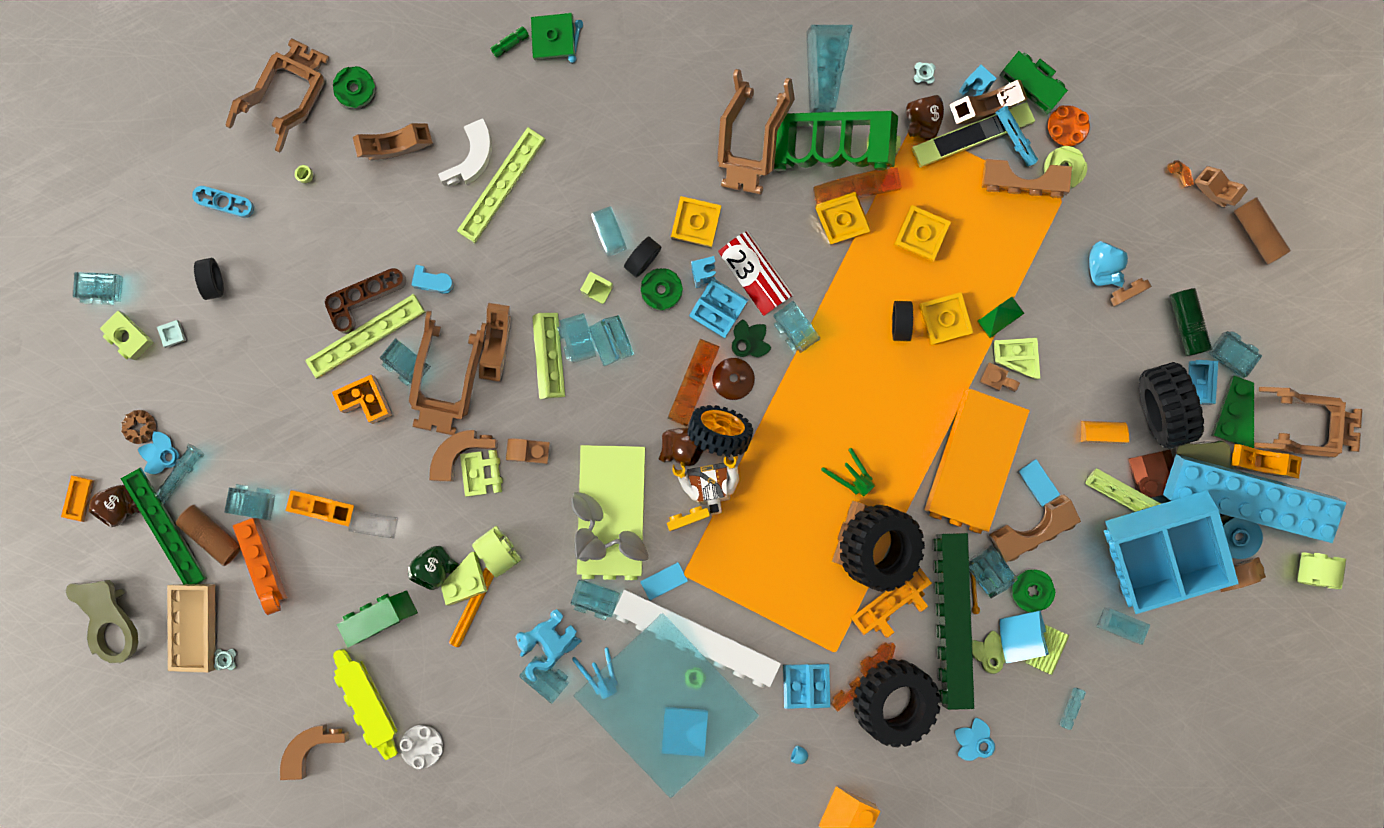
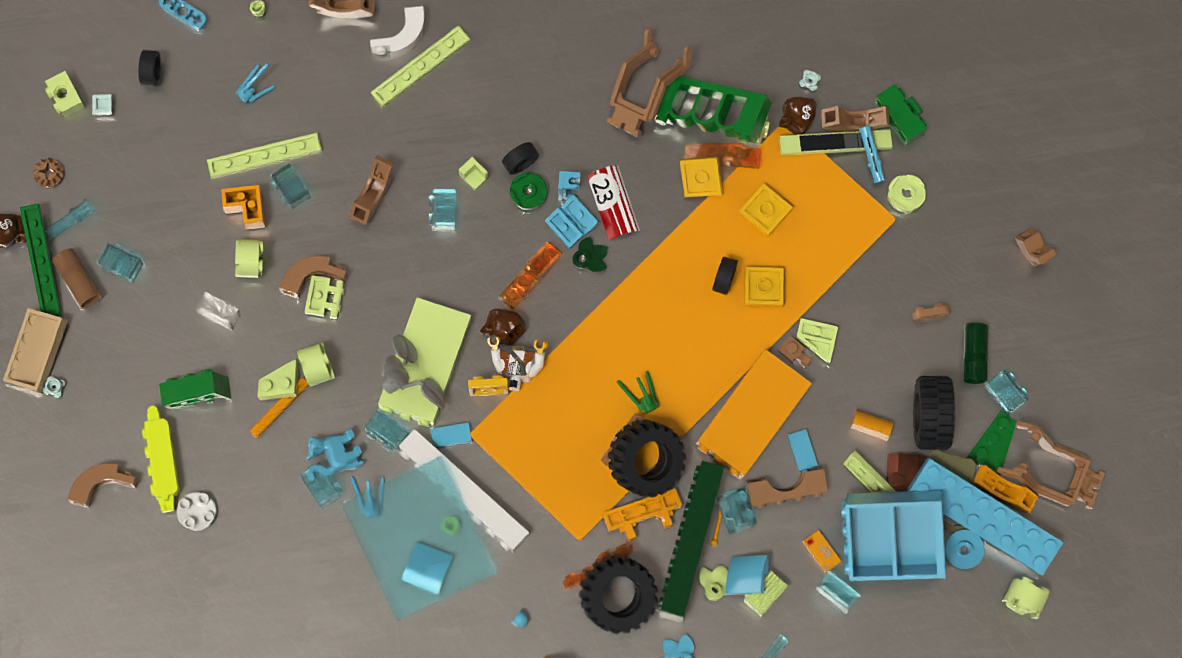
camera: 15 degrees right, 10 degrees down
clear light blue brick [72,272,123,305] -> none
medium azure plate [138,432,180,474] -> none
orange hinge [232,518,287,615] -> none
light orange arch [285,490,354,526] -> none
reddish brown beam [325,268,406,334] -> none
dark green piece [408,546,459,590] -> none
medium nougat piece [409,311,487,435] -> none
medium azure leg [411,265,454,294] -> none
medium nougat brick [506,439,550,464] -> none
yellowish green slope [532,313,565,399] -> none
clear light blue panel [589,315,634,366] -> none
clear light blue brick [591,206,627,257] -> none
yellow plate [671,196,722,248] -> none
black wheel [687,405,753,457] -> none
reddish brown dish [712,358,755,400] -> none
clear light blue brick [773,301,820,353] -> none
medium azure slope [783,664,830,709] -> none
clear light blue wedge [806,25,853,113] -> none
medium azure hinge [959,65,997,96] -> none
green slope [977,297,1025,338] -> none
medium nougat arch [982,159,1072,198] -> none
green plate [1011,569,1056,612] -> none
orange dish [1048,105,1090,146] -> none
medium azure piece [1089,241,1128,287] -> none
clear orange arm [1167,160,1194,188] -> none
medium azure hinge [1188,360,1218,405] -> none
medium nougat brick [1220,557,1266,592] -> none
medium nougat piece [1234,197,1291,264] -> none
none -> medium azure plant [235,63,275,103]
none -> yellowish green brick [235,239,263,278]
none -> light orange tile [802,530,842,574]

